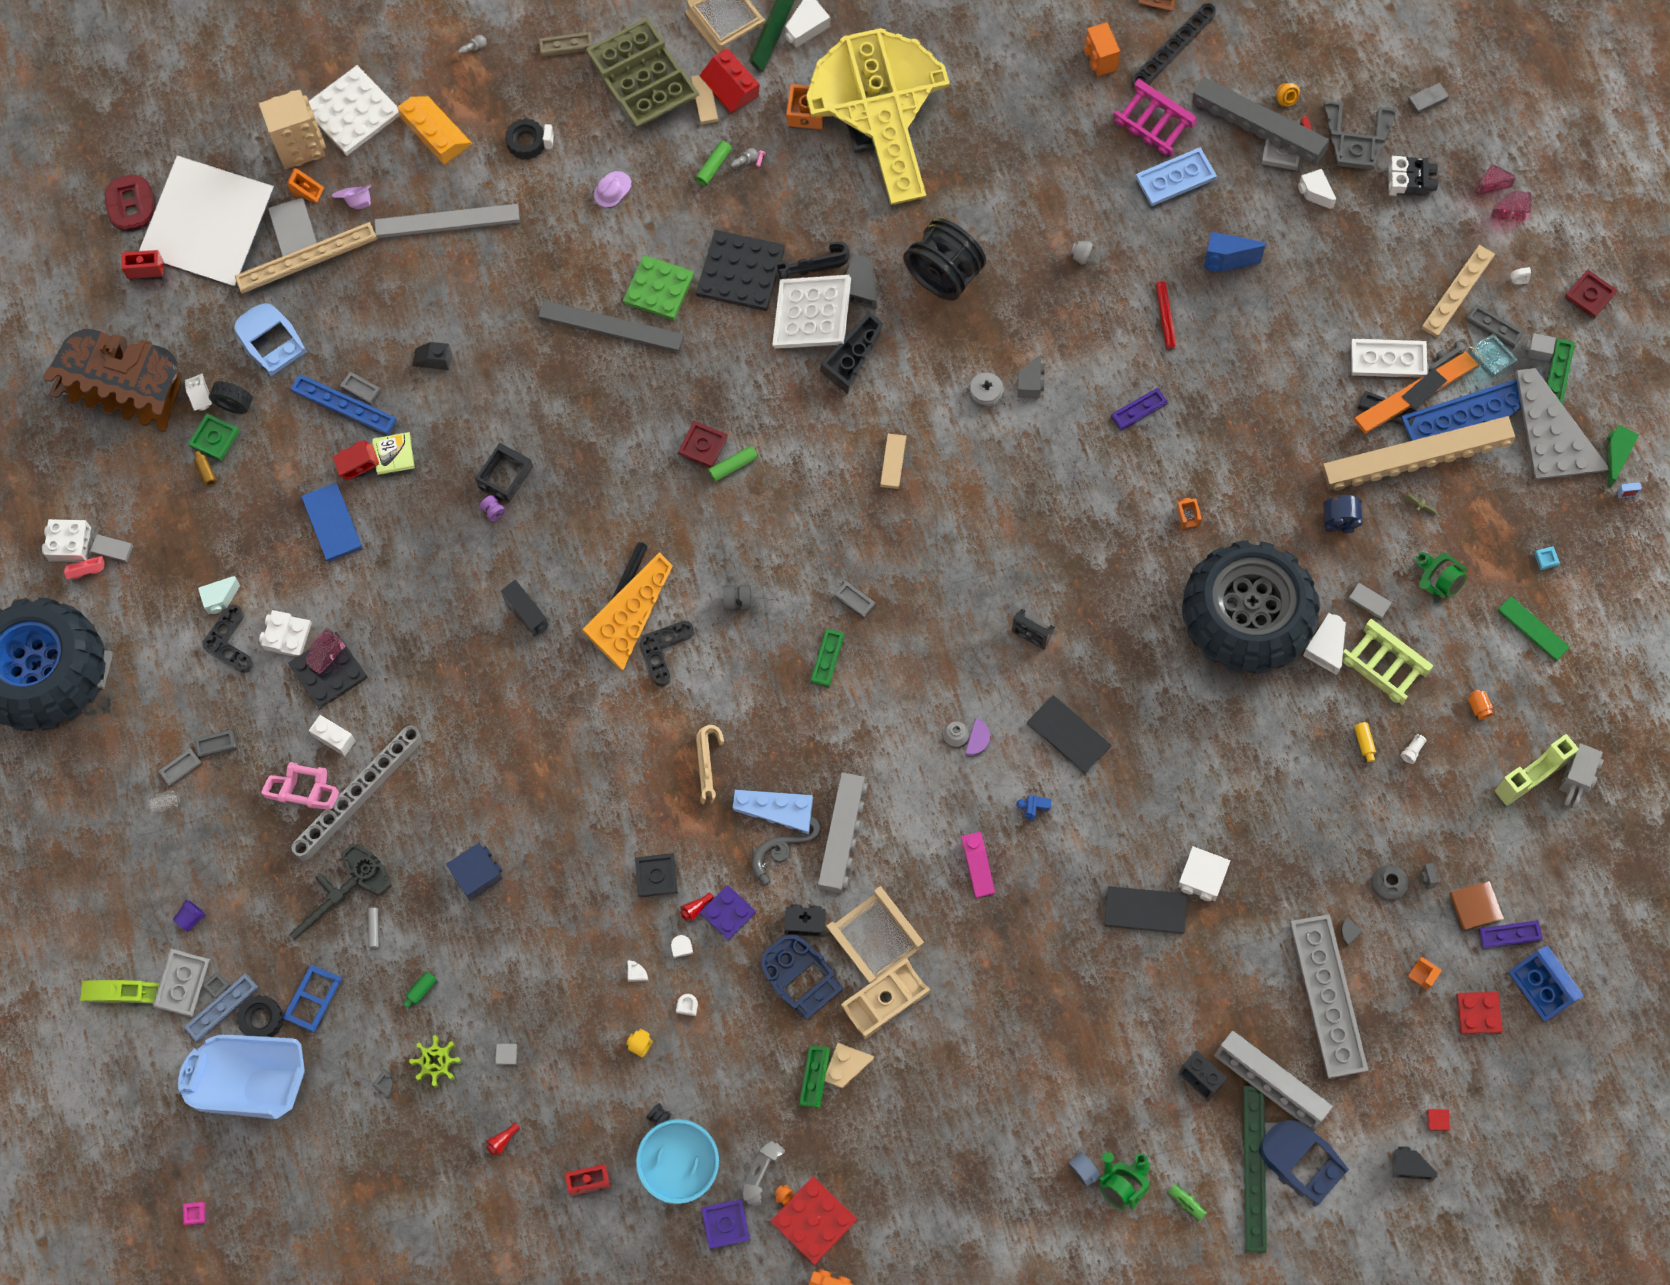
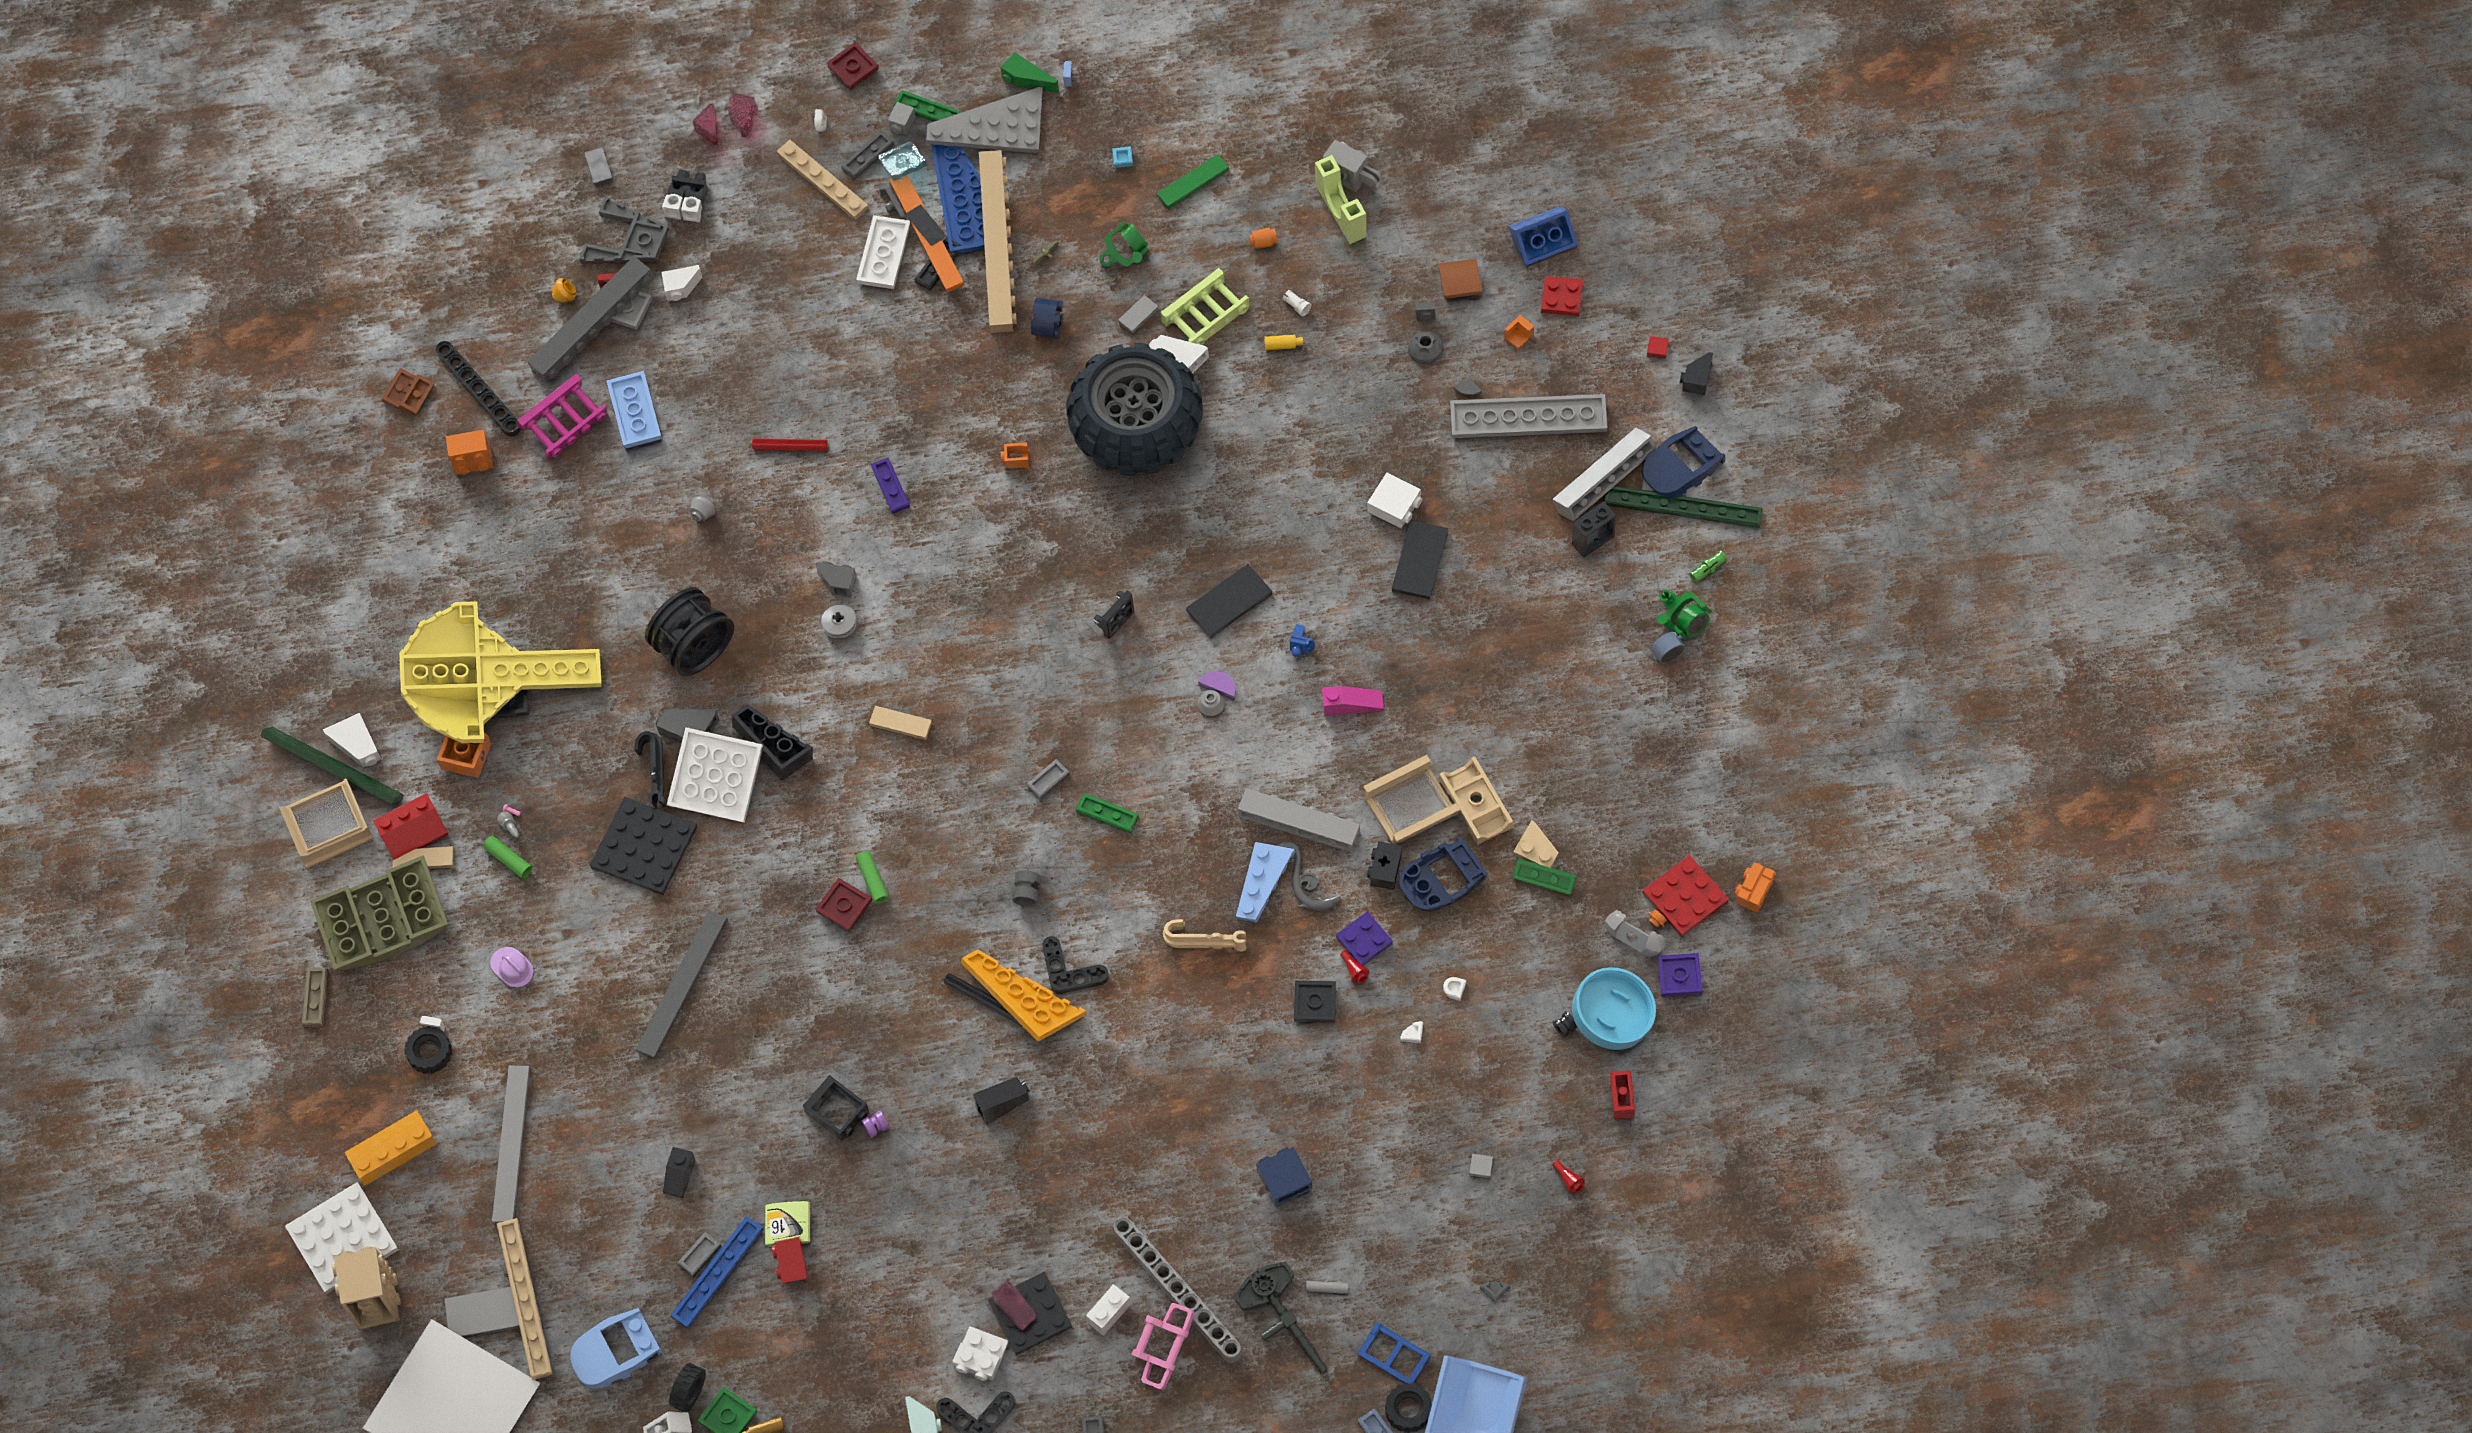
camera: 80 degrees left, 5 degrees down
orange slope [287,168,324,203] -> none
blue tile [301,482,363,562] -> none
lavender piece [332,185,371,209] -> none
green cylinder [403,971,437,1008] -> none
lime gear [409,1035,462,1088] -> none
light grey bar [458,35,487,54] -> none
bright green plate [623,255,695,321] -> none
yellow plate [626,1029,653,1058] -> none
white tile [671,935,693,958] -> none
blue slope [1204,232,1266,272] -> none
dark purple tile [1478,920,1543,949] -> none

